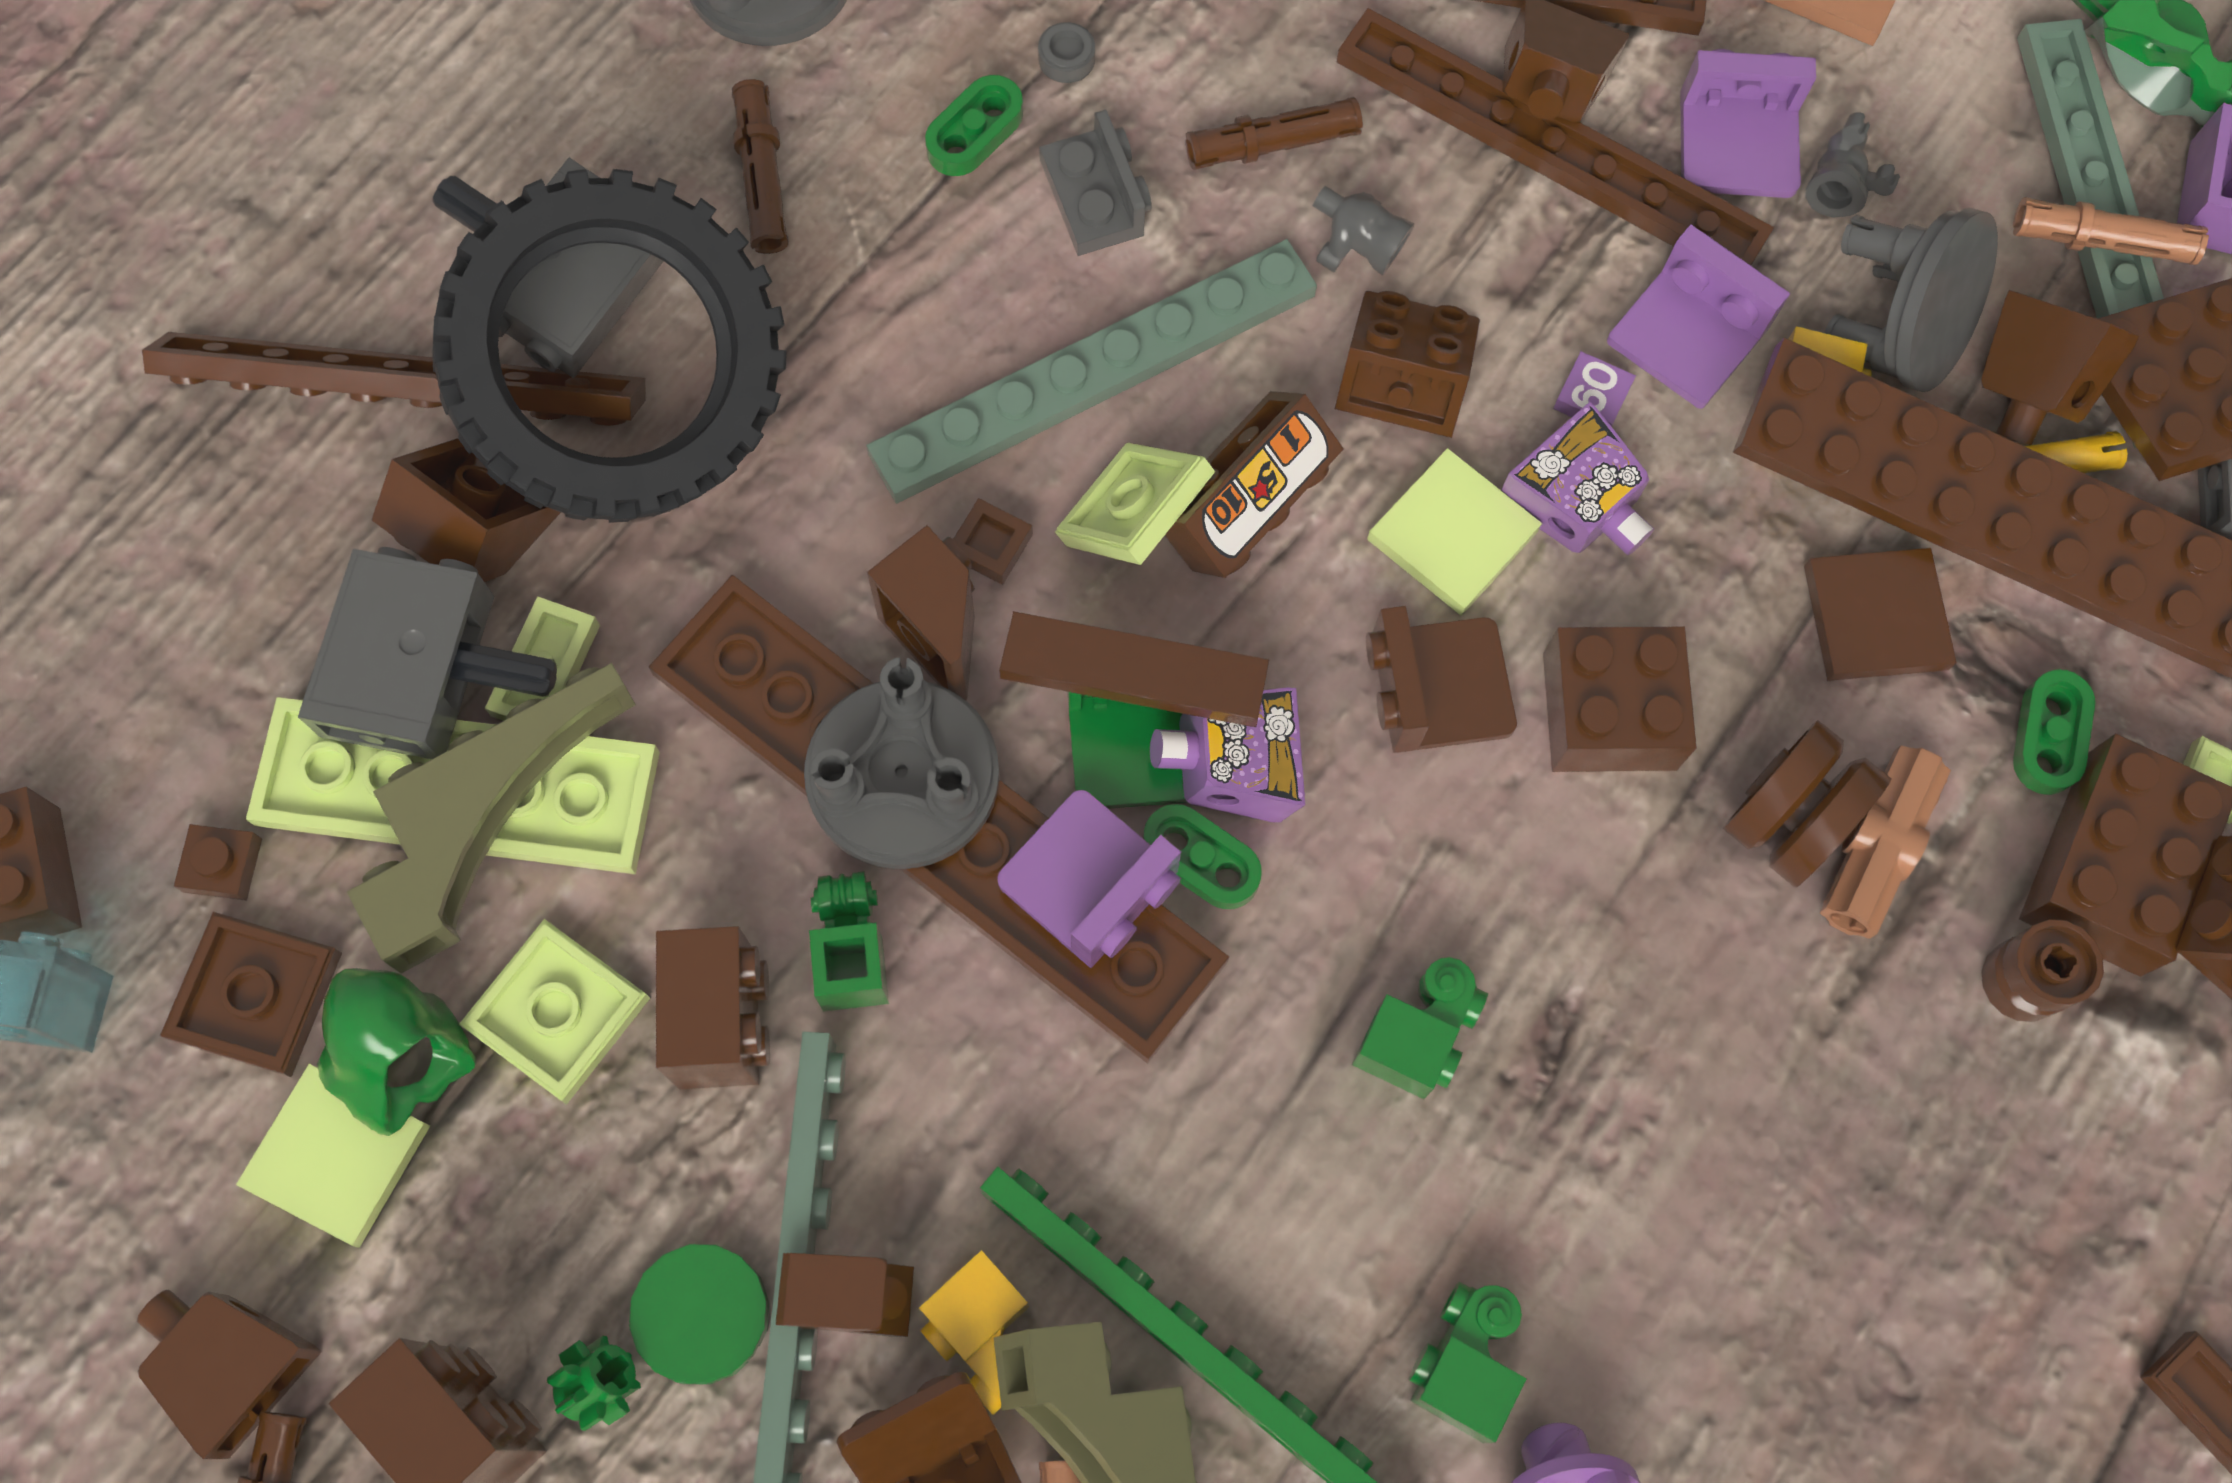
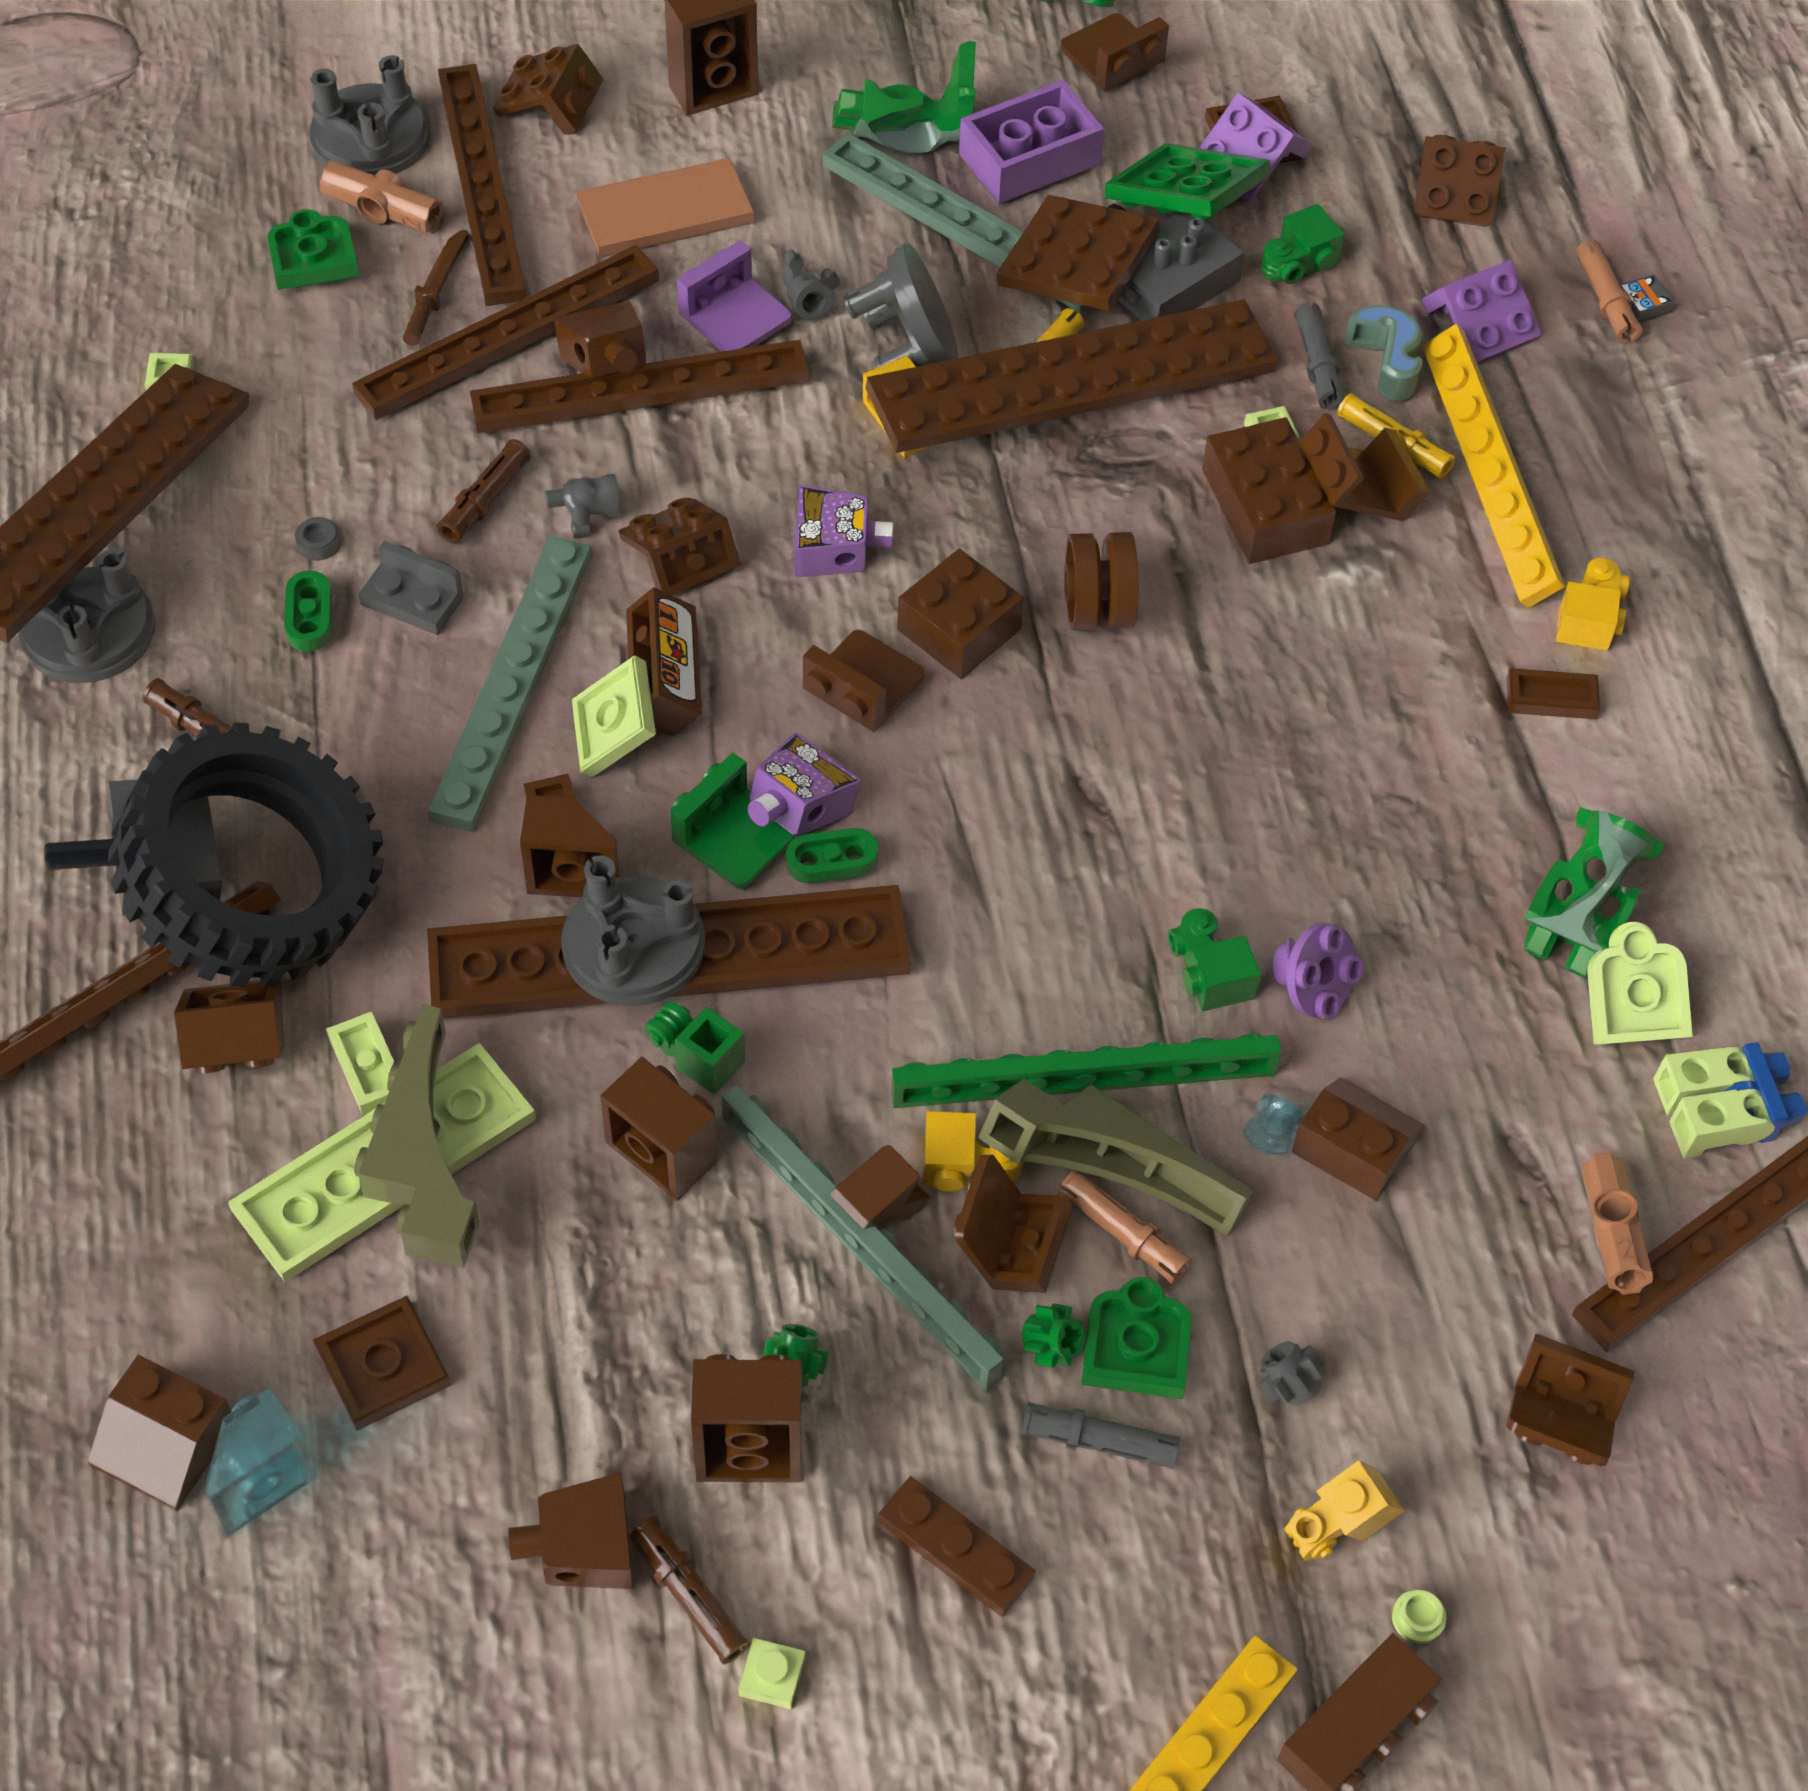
camera: 45 degrees left, 15 degrees down
reddish brown plate [174,824,262,901] -> none
yellowish green tile [236,1064,430,1248] -> none
dark grey piece [298,547,557,759] -> none
green piece [317,968,476,1136] -> none
yellowish green tile [459,919,650,1105] -> none
green tile [629,1244,769,1385] -> none
medium lavender bracket [998,790,1181,968] -> none
reddish brown tile [999,611,1269,727] -> none
green brick [1352,957,1489,1099] -> none
yellowish green tile [1367,448,1542,616] -> none
medium lavender tile [1553,351,1636,427] -> none
medium lavender bracket [1607,225,1791,409] -> none
reddish brown tile [1804,548,1957,681] -> none
nougat piece [1820,745,1951,939] -> none
reddish brown torso [1981,290,2139,445] -> none
reddish brown wheel [1982,920,2104,1022] -> none
nougat pin [2013,197,2209,266] -> none
green plate [2013,669,2095,795] -> none

